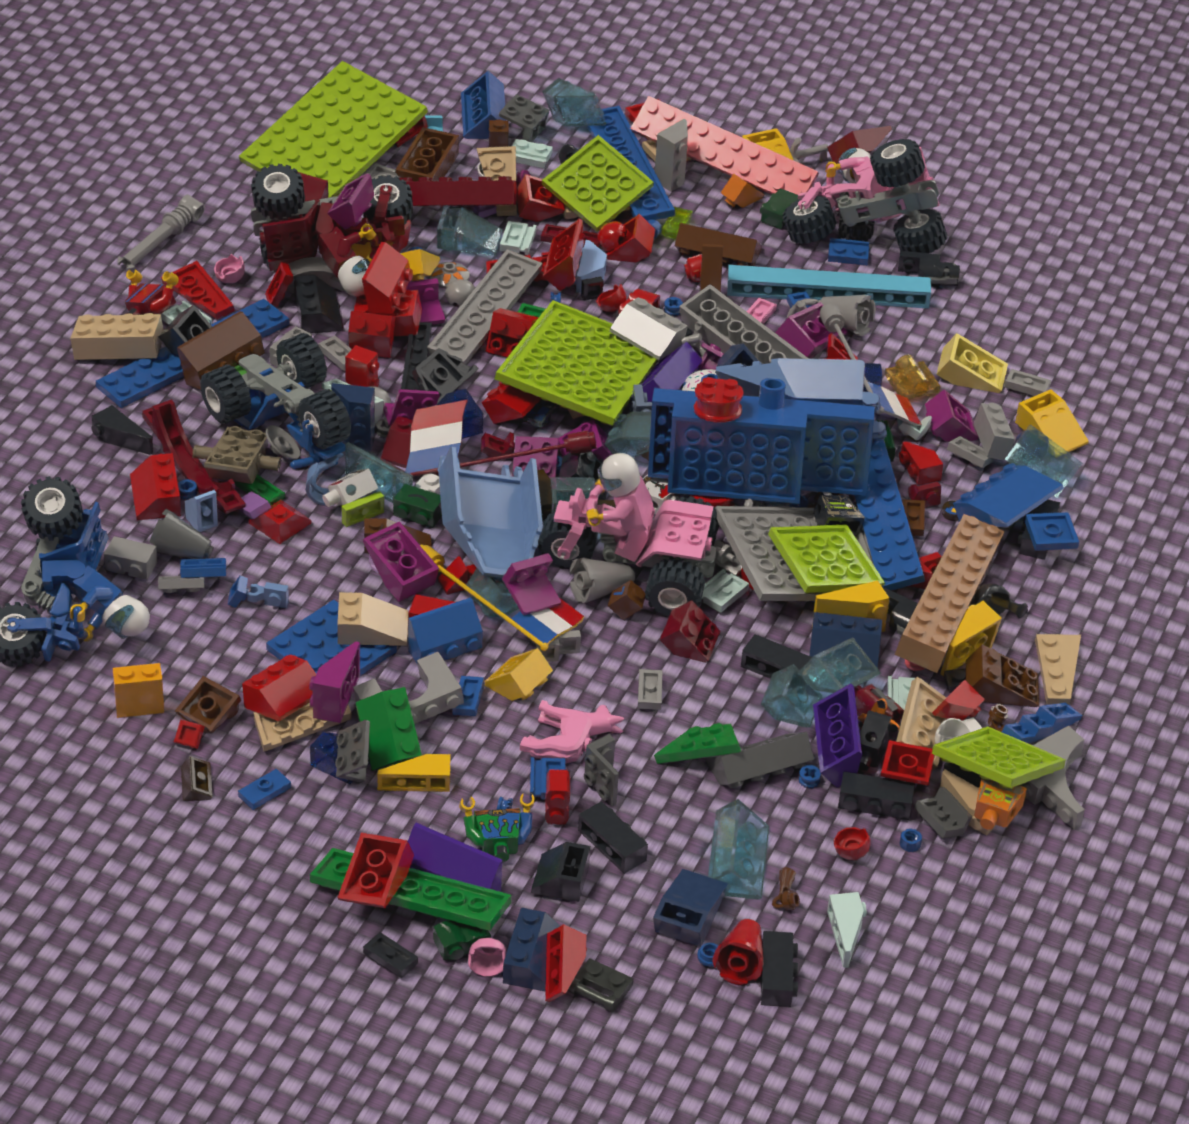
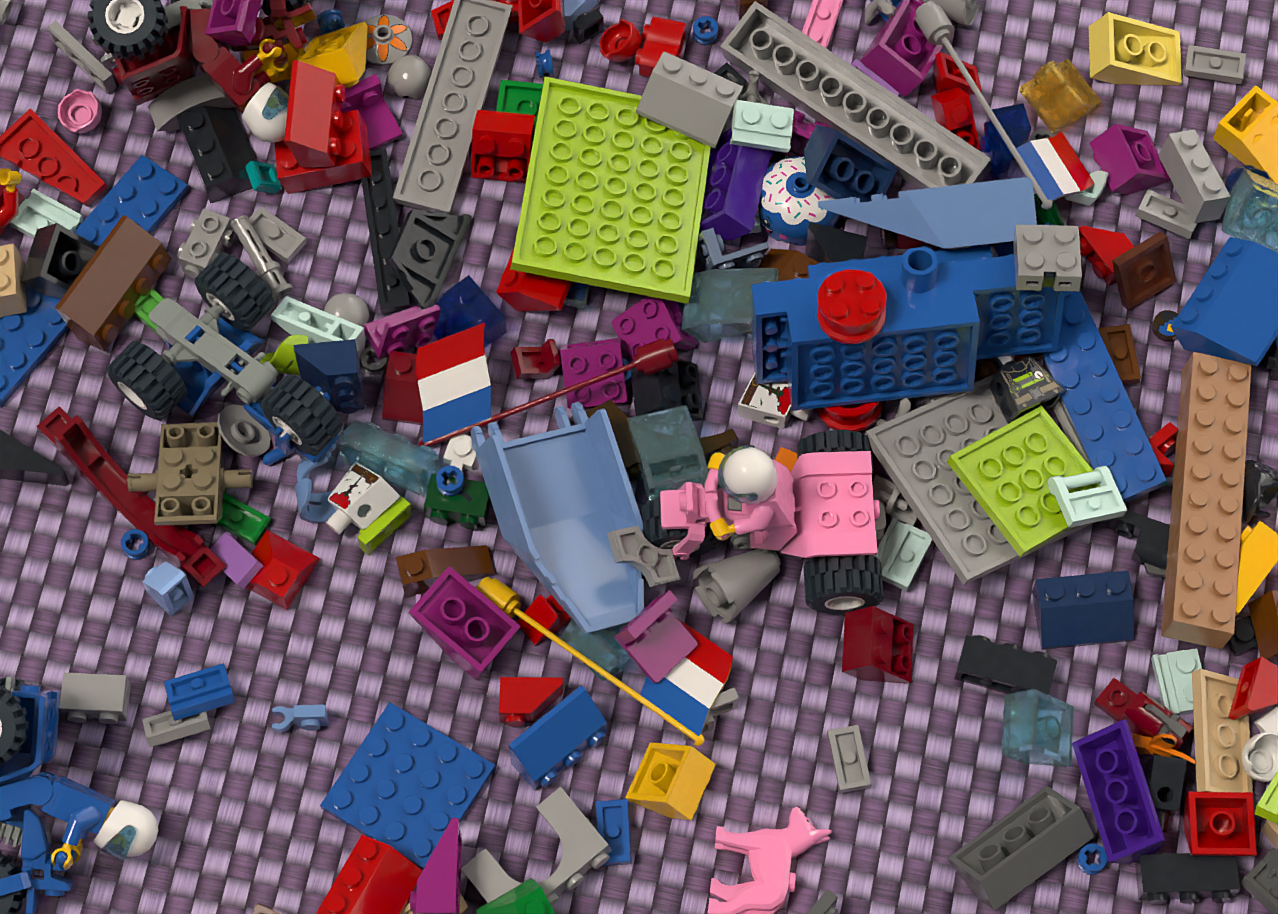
camera: 10 degrees left, 25 degrees up
red slope [130,453,181,520] -> none
dark grey cone [149,509,214,559] -> none
blue plate [227,575,249,608] -> none
red plate [265,262,293,308] -> none
tan slope [337,592,408,646] -> none
red brick [345,345,380,387] -> none
red slope [348,311,396,358] -> none
reddish brown brick [608,580,646,620] -> none
green wing [654,723,741,764] -> none
clear light blue slope [799,638,881,693] -> none
yellow slope [812,580,889,632] -> none
dark red plate [908,482,941,508] -> none
none -> light grey tile [48,21,117,95]
none -> light grey pin [230,215,293,301]
none -> teal tile [245,161,282,194]
none -> blue bush [436,465,464,496]
none -> light grey tile [607,525,680,587]
none -> light aqua plate [730,100,794,153]
none -> light grey piece [1013,225,1082,291]
none -> light aqua plate [1048,466,1127,528]
none -> copper plate [1112,231,1176,310]

